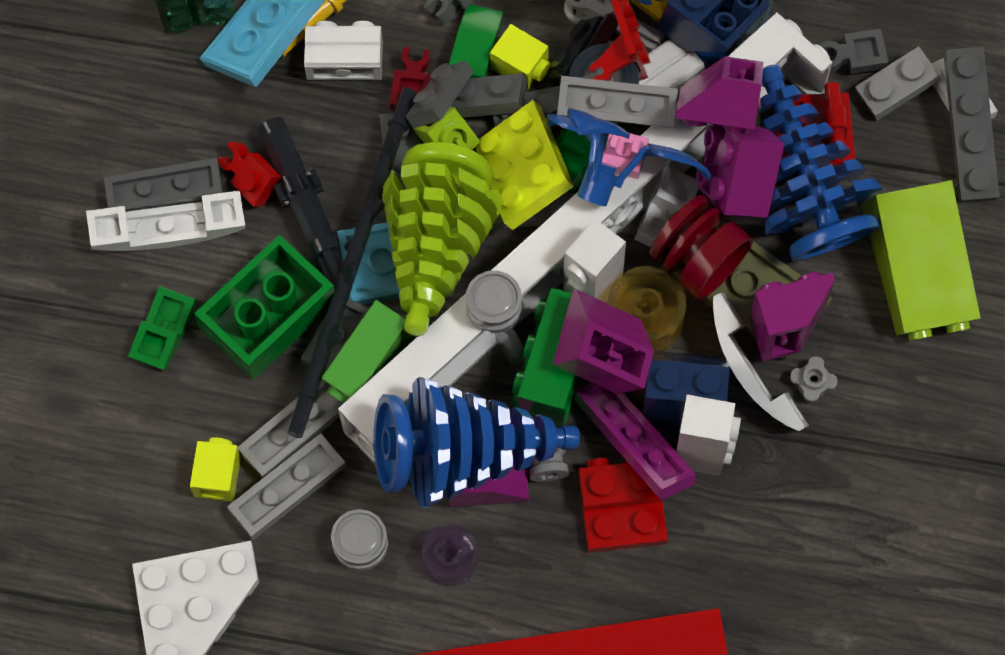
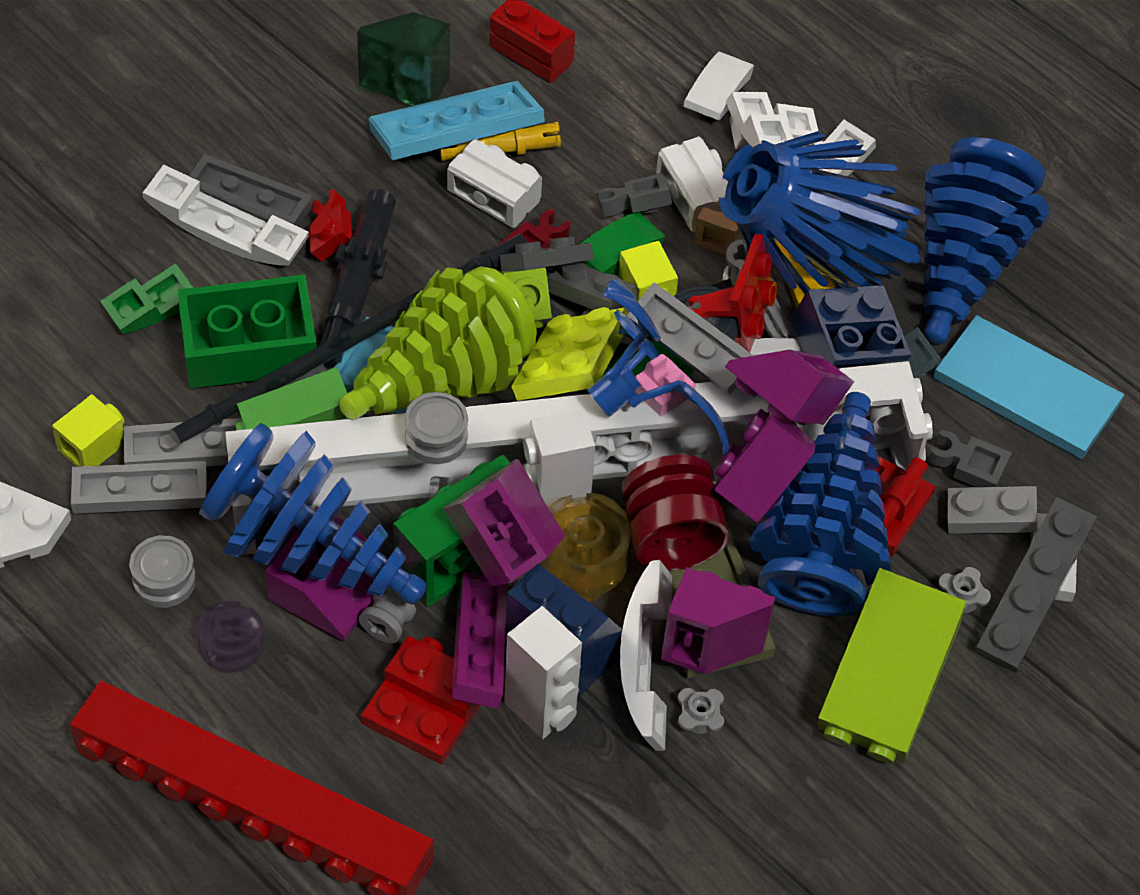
camera: 30 degrees right, 15 degrees down
none -> light grey plate [939,567,991,613]

